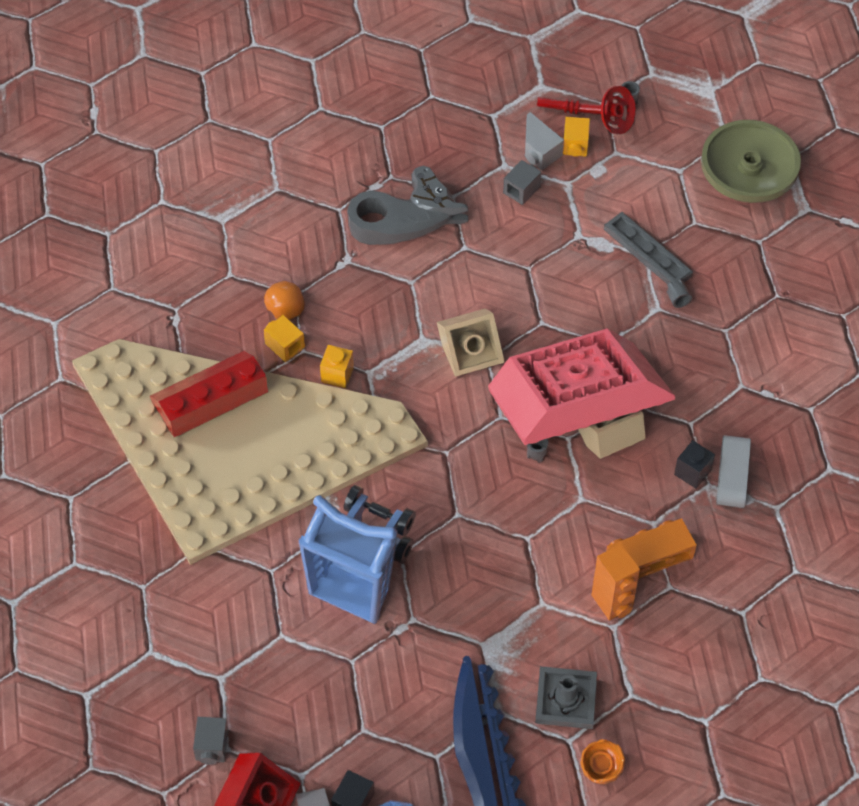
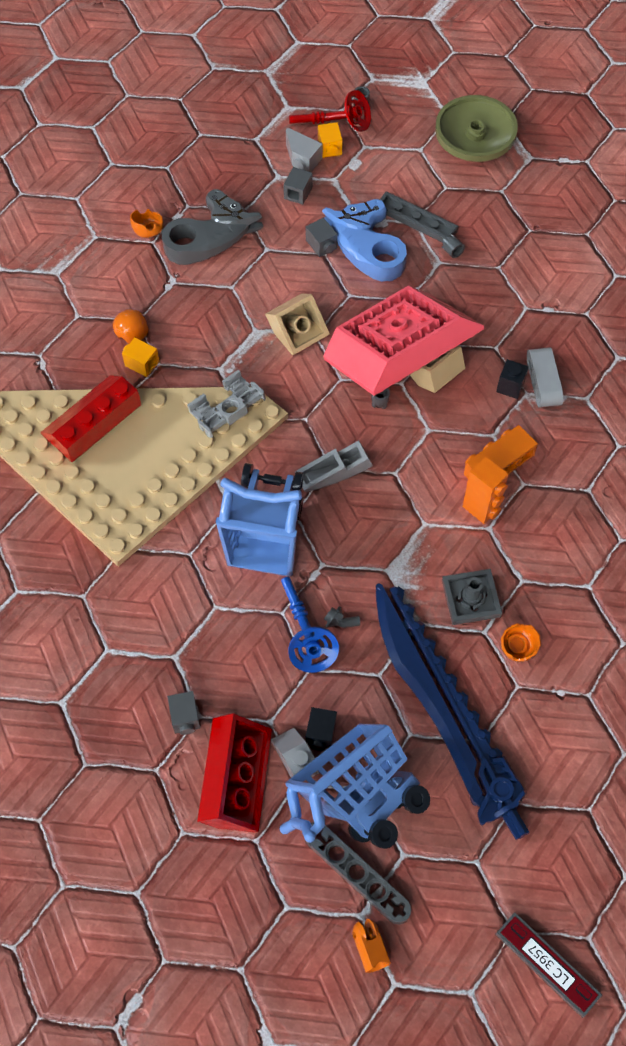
camera: 15 degrees left, 5 degrees up
light orange brick [320,345,354,389] -> none
none -> orange hair [130,209,164,238]
none -> light grey piece [187,370,266,438]
none -> blue dish [281,576,339,673]
none -> light grey slope [295,440,373,492]
none -> dark grey brick [306,217,338,257]
none -> medium blue animal [322,199,407,282]
none -> dark grey plate [324,606,360,628]

